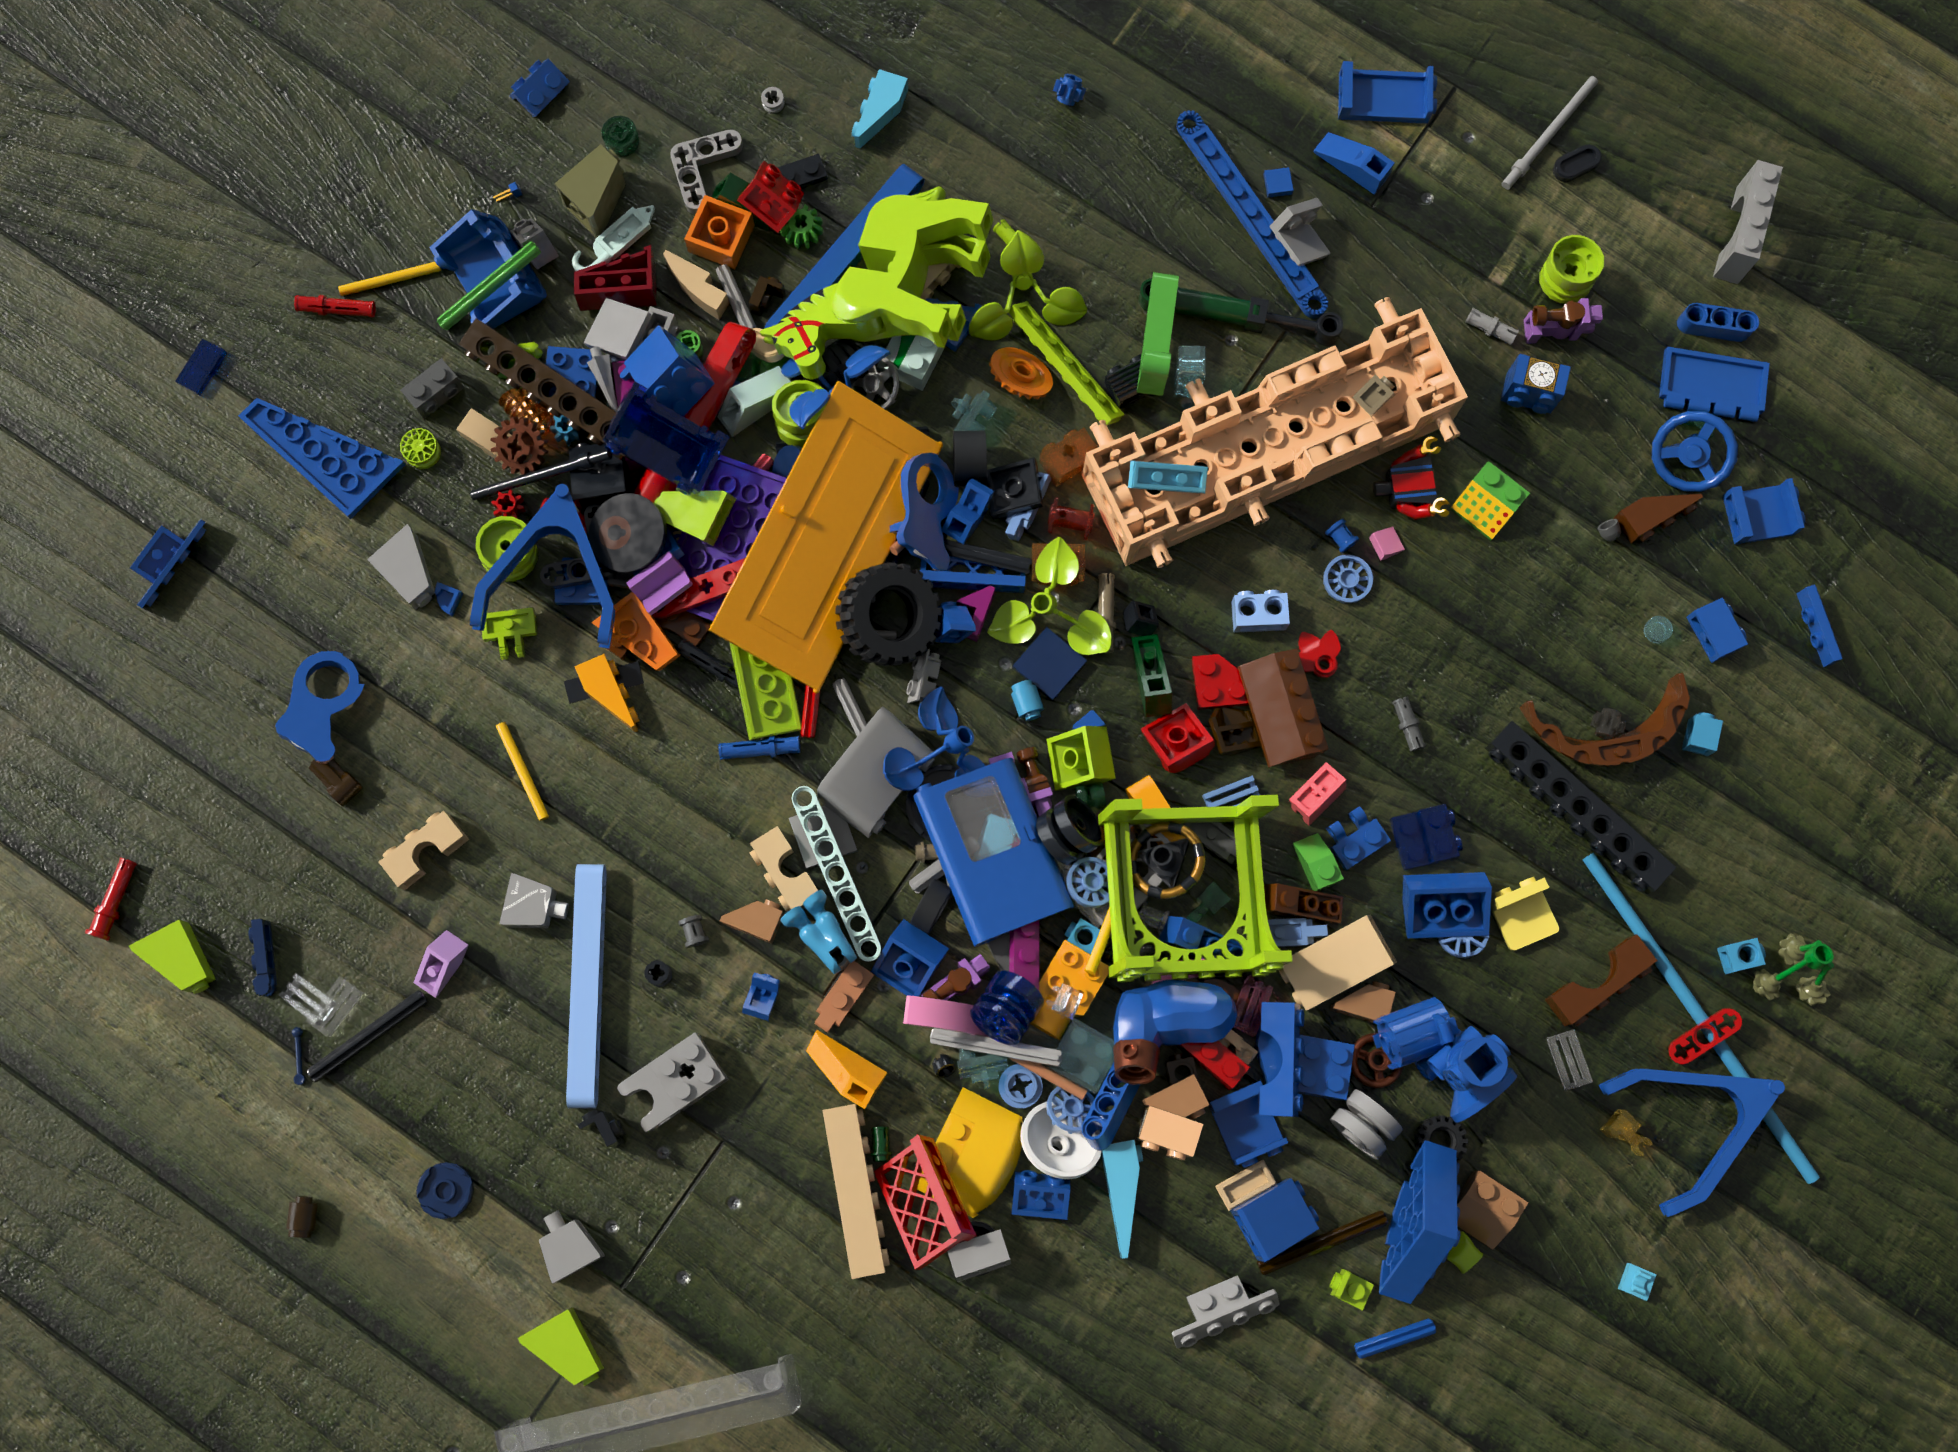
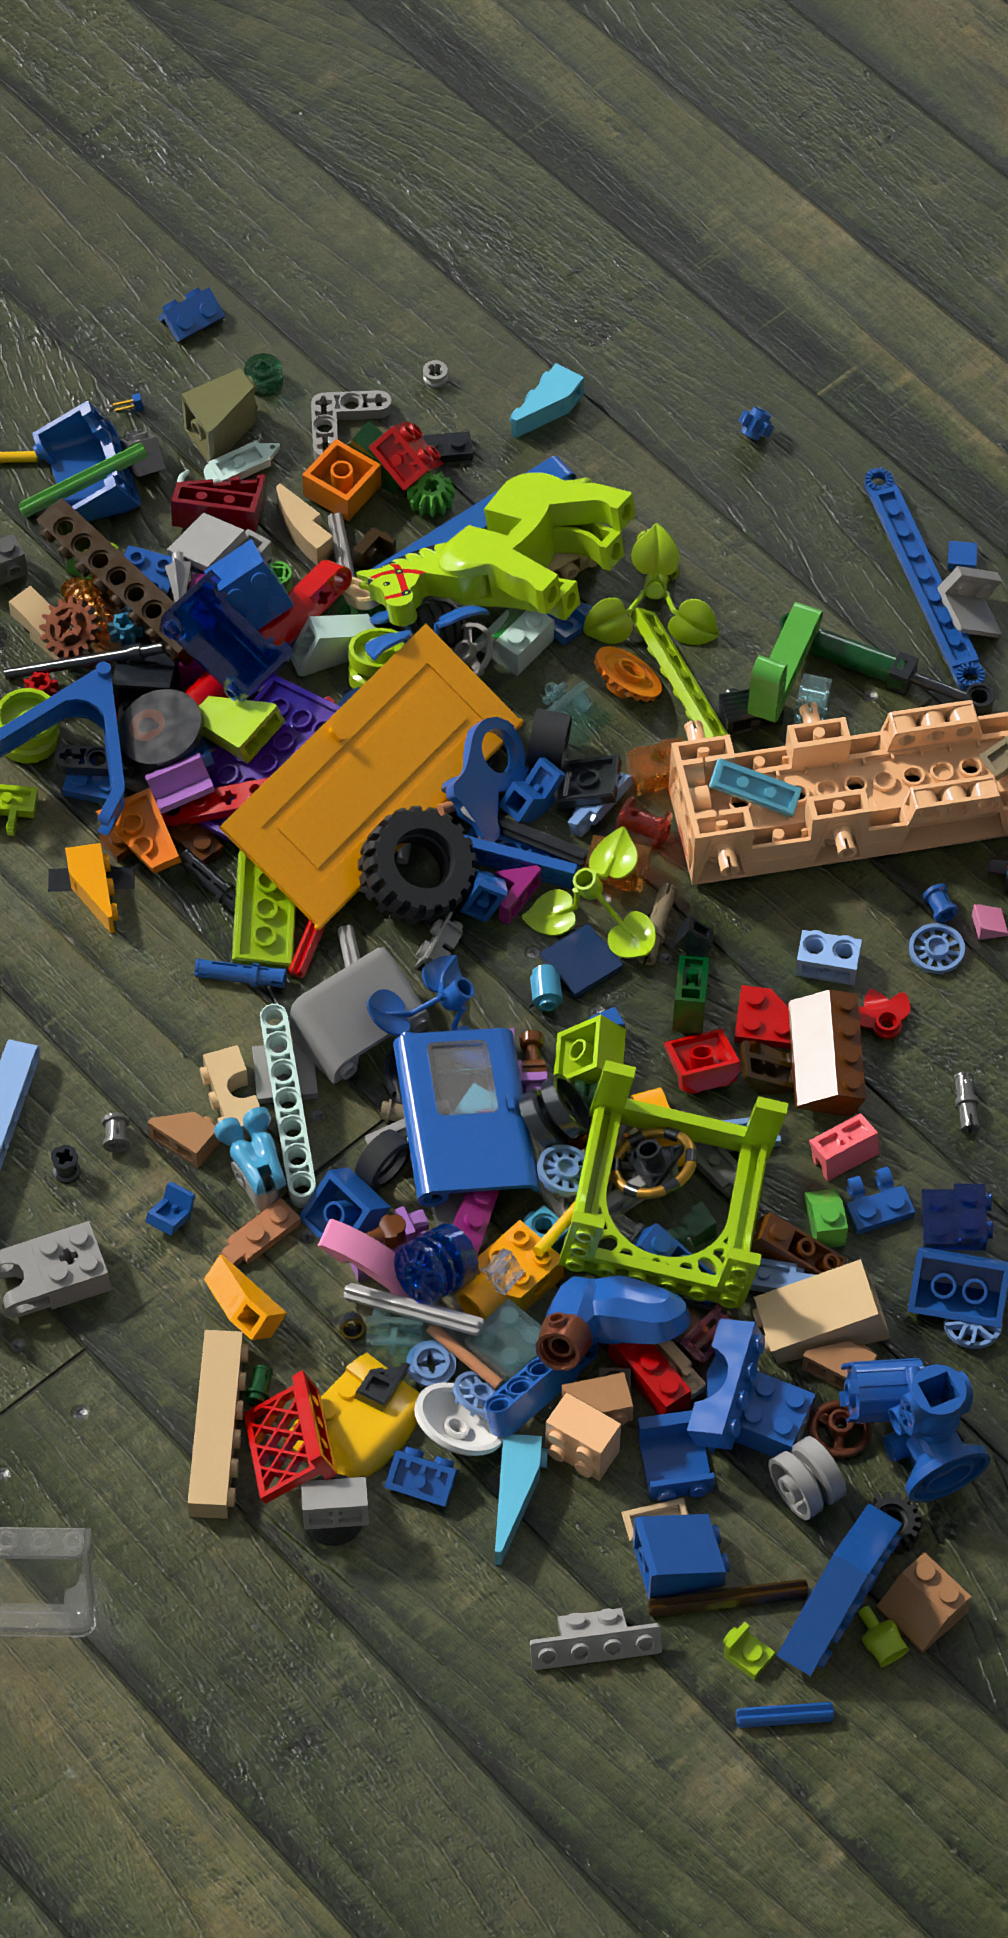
camera: 15 degrees right, 20 degrees down
none -> black tile [355,1362,411,1412]

